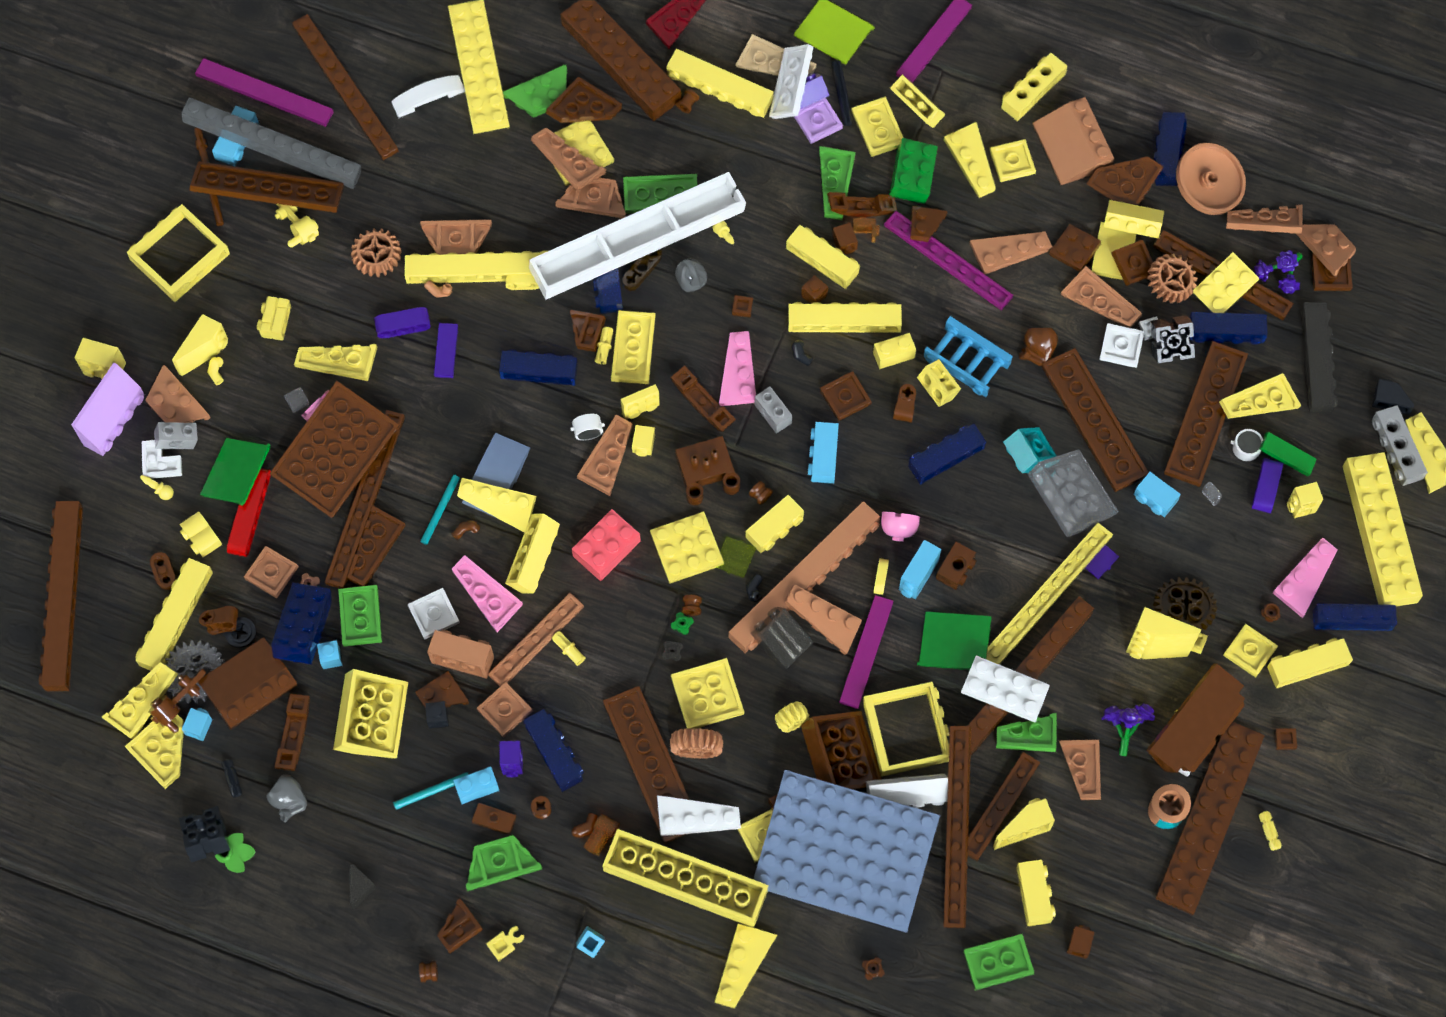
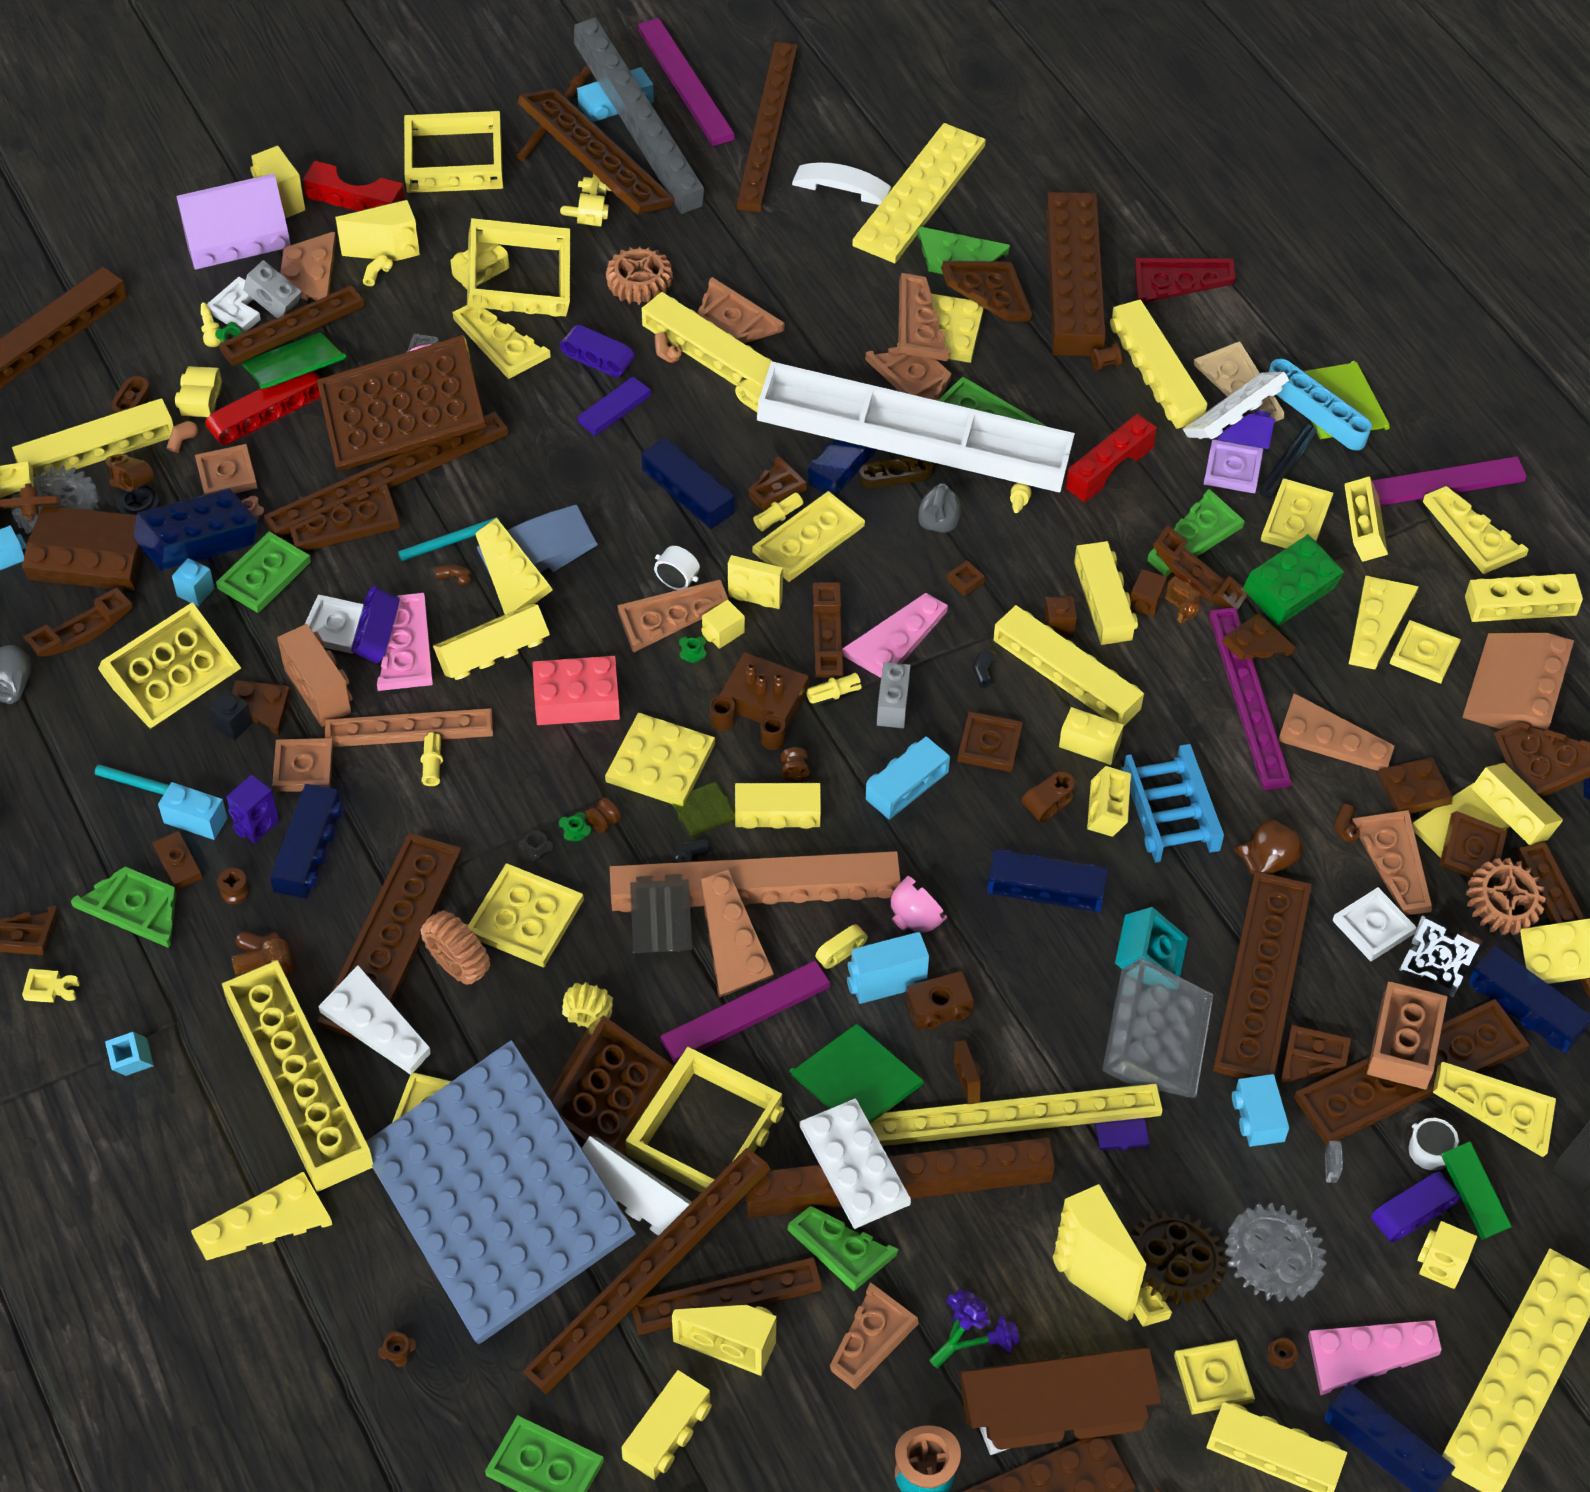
camera: 40 degrees right, 15 degrees down
none -> nougat arm [166,421,198,453]
none -> green plate [215,322,242,342]
none -> reddish brown plate [219,285,364,366]
none -> red arch [302,161,405,212]
none -> dark purple beam [351,586,400,664]
none -> light yellow window [467,218,570,317]
none -> green plate [679,636,707,663]
none -> light yellow axle [806,673,861,703]
none -> reddish brown plate [954,1040,981,1105]
none -> red arch [1066,414,1157,503]
none -> clear gear [1225,1203,1326,1302]
none -> medium azure beam [1269,359,1372,450]
none -> reddish brown wing [1280,1025,1351,1083]
none -> reddish brown arm [1333,804,1360,843]
none -> nougat brick [1367,981,1448,1090]
none -> light yellow wing [1423,486,1529,574]

